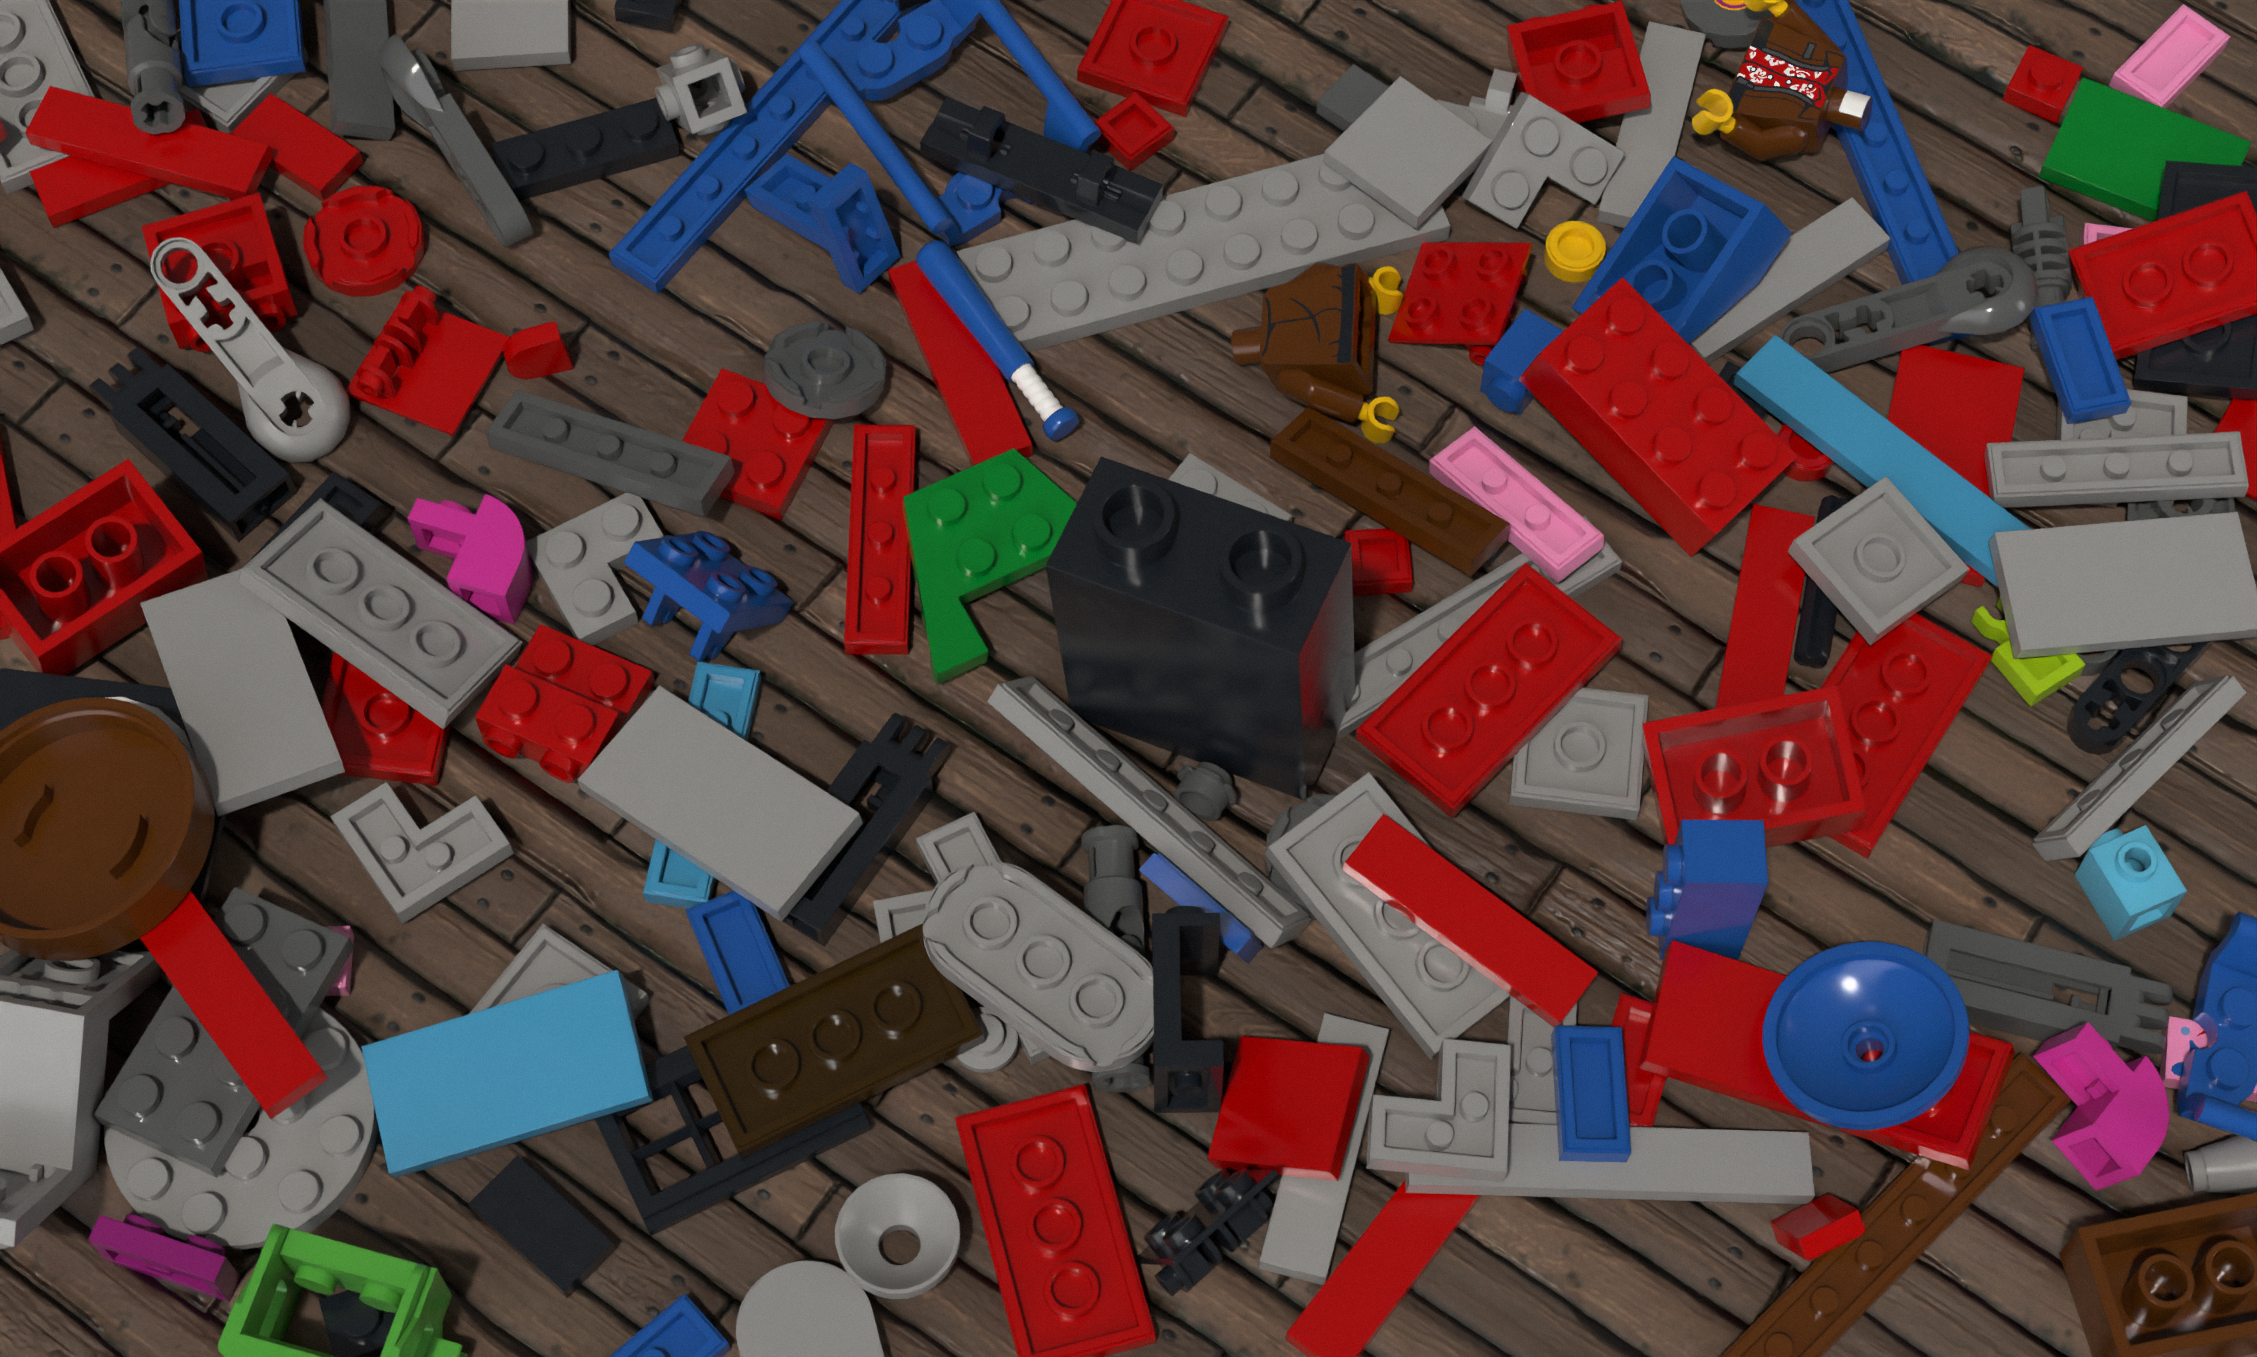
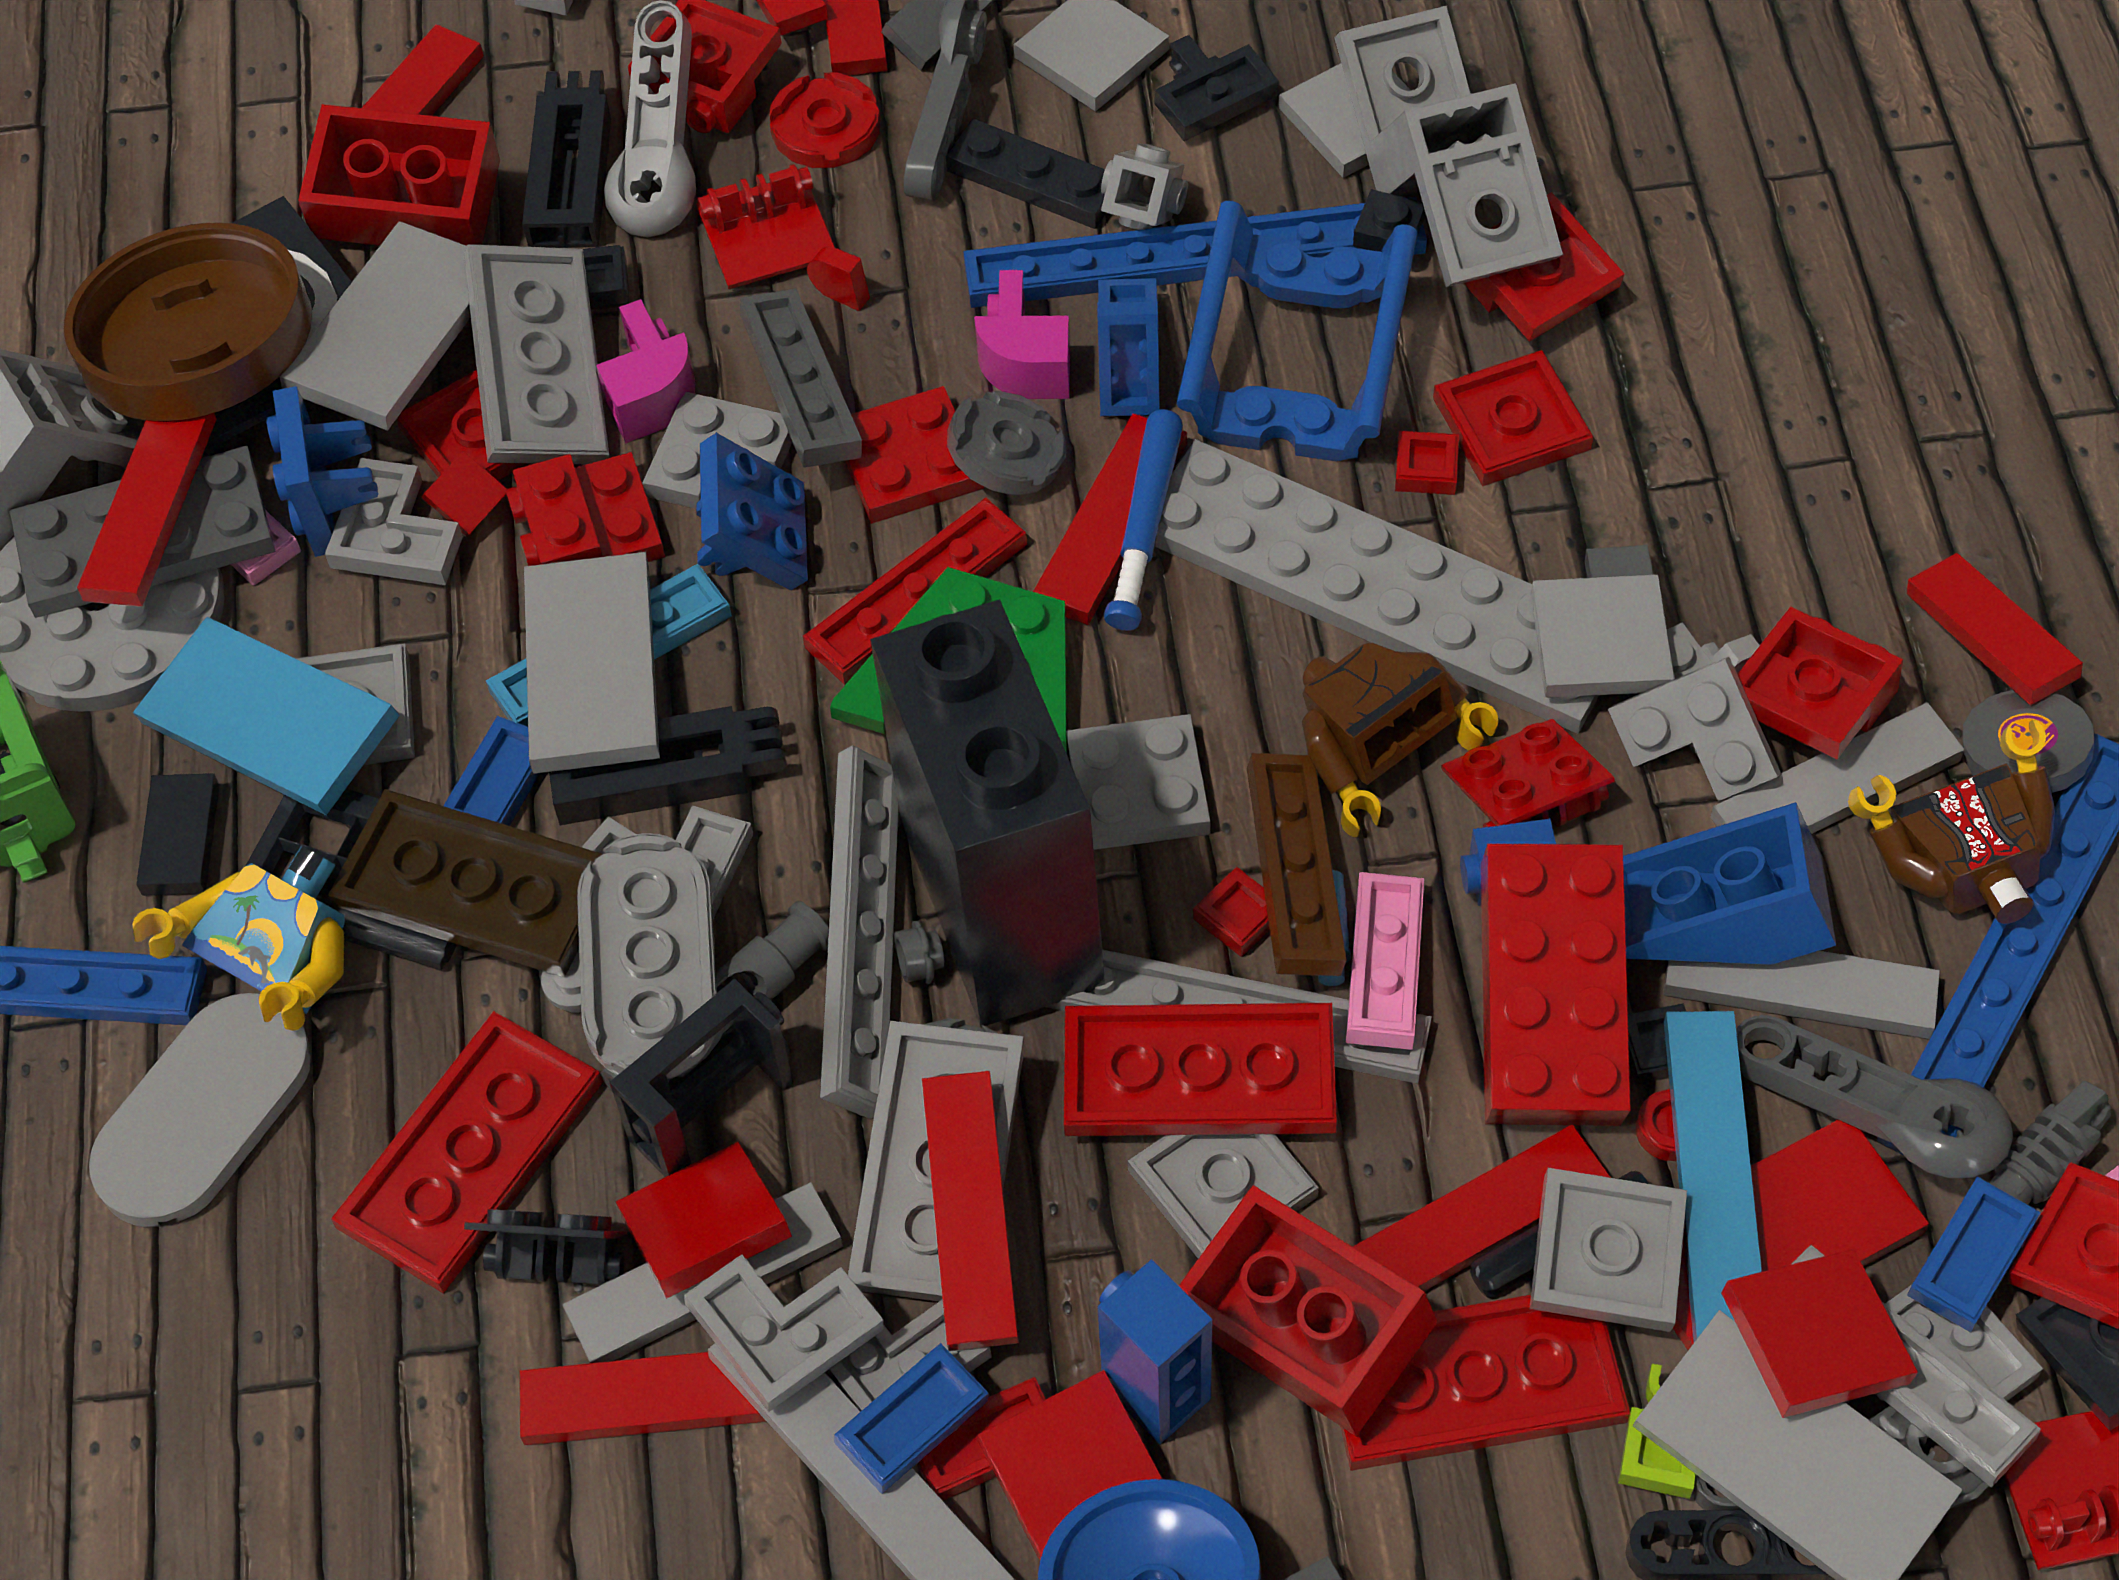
camera: 50 degrees right, 5 degrees down
light grey piece [835,1173,960,1299] -> none
black hinge [920,97,1163,244] -> none
blue tile [1139,853,1263,963] -> none
yellow tile [1544,221,1606,283] -> none
none -> torso [132,846,345,1031]
none -> blue plate [267,386,379,557]
none -> red tile [422,450,507,537]
none -> dark pink brick [974,270,1070,399]
none -> red tile [1721,1249,1918,1418]

